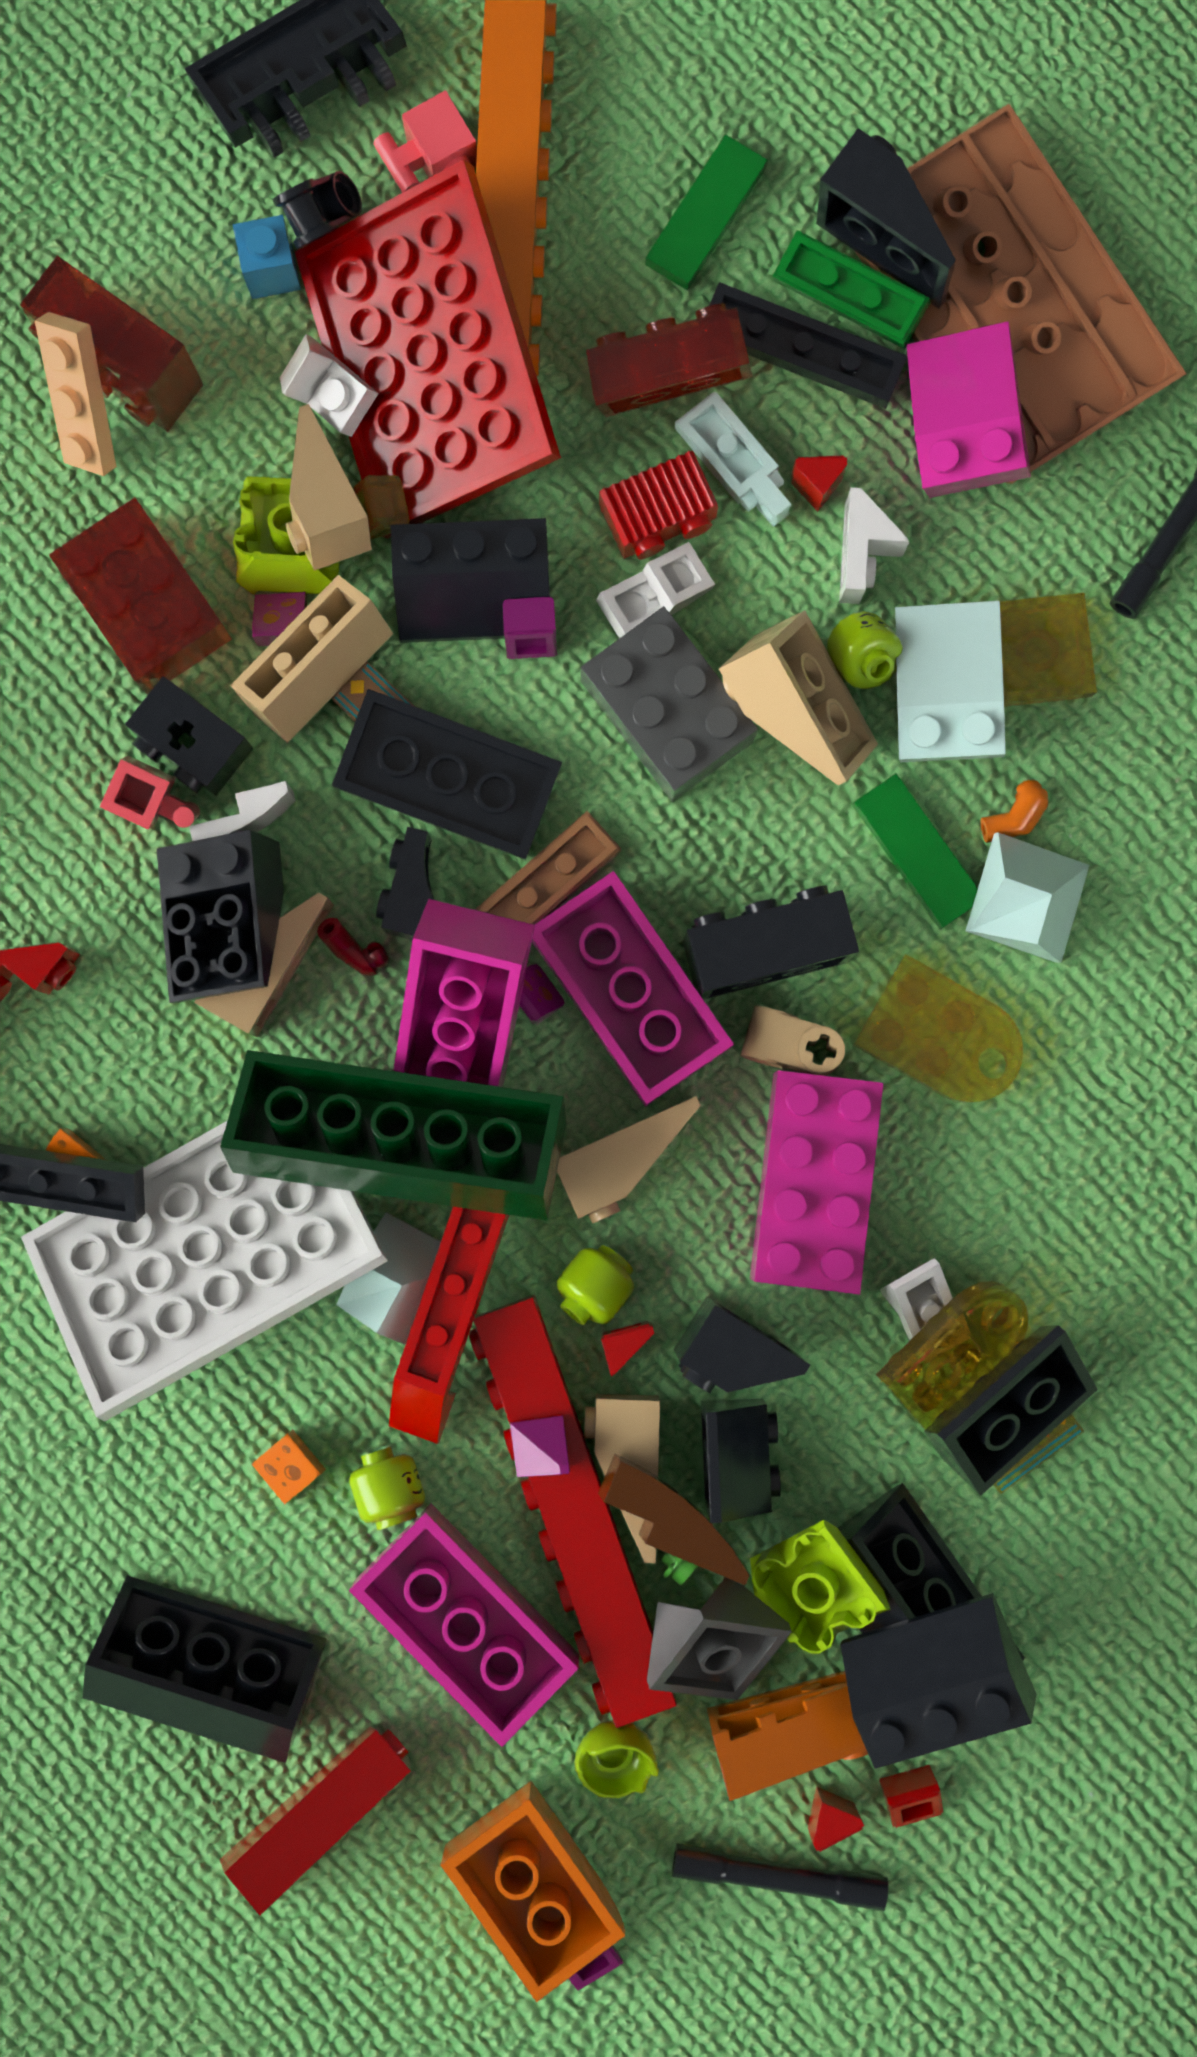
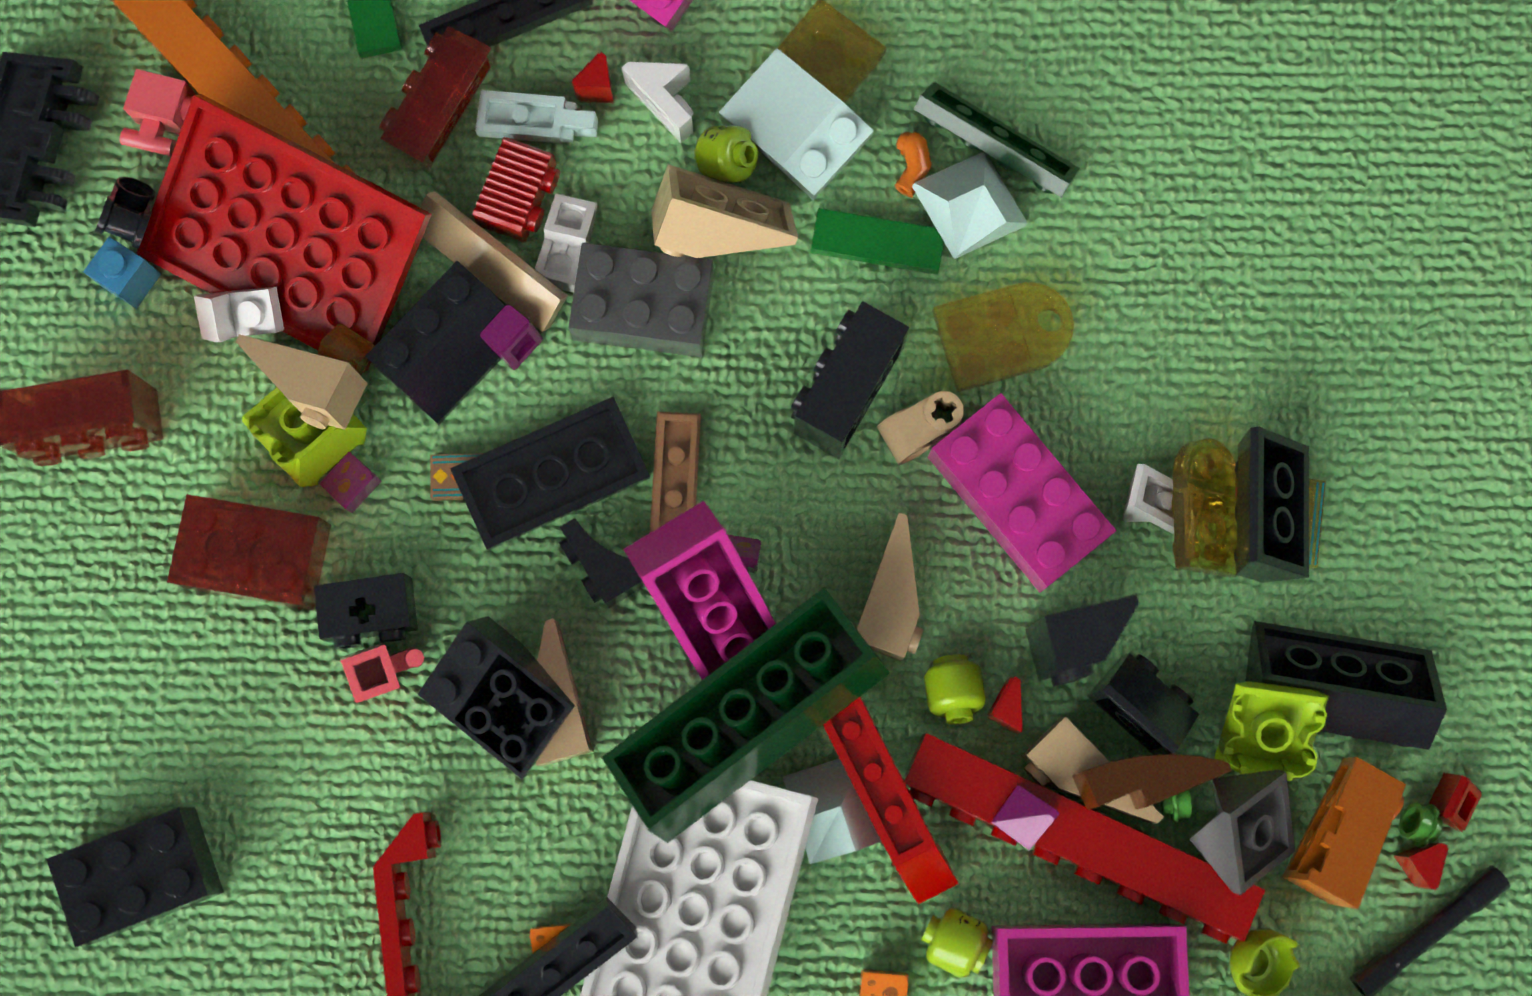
camera: 45 degrees left, 5 degrees down
light nougat plate [35,312,117,476] -> none
white slope [189,781,296,841] -> none
tan brick [230,575,393,743] -> none
dark red arm [317,917,390,976] -> none
dark pink brick [532,871,734,1107] -> none
black slope [840,1593,1037,1769] -> none
none -> tan tile [420,191,568,332]
none -> dark green plate [914,82,1080,197]
none -> bright green plate [1399,803,1443,847]

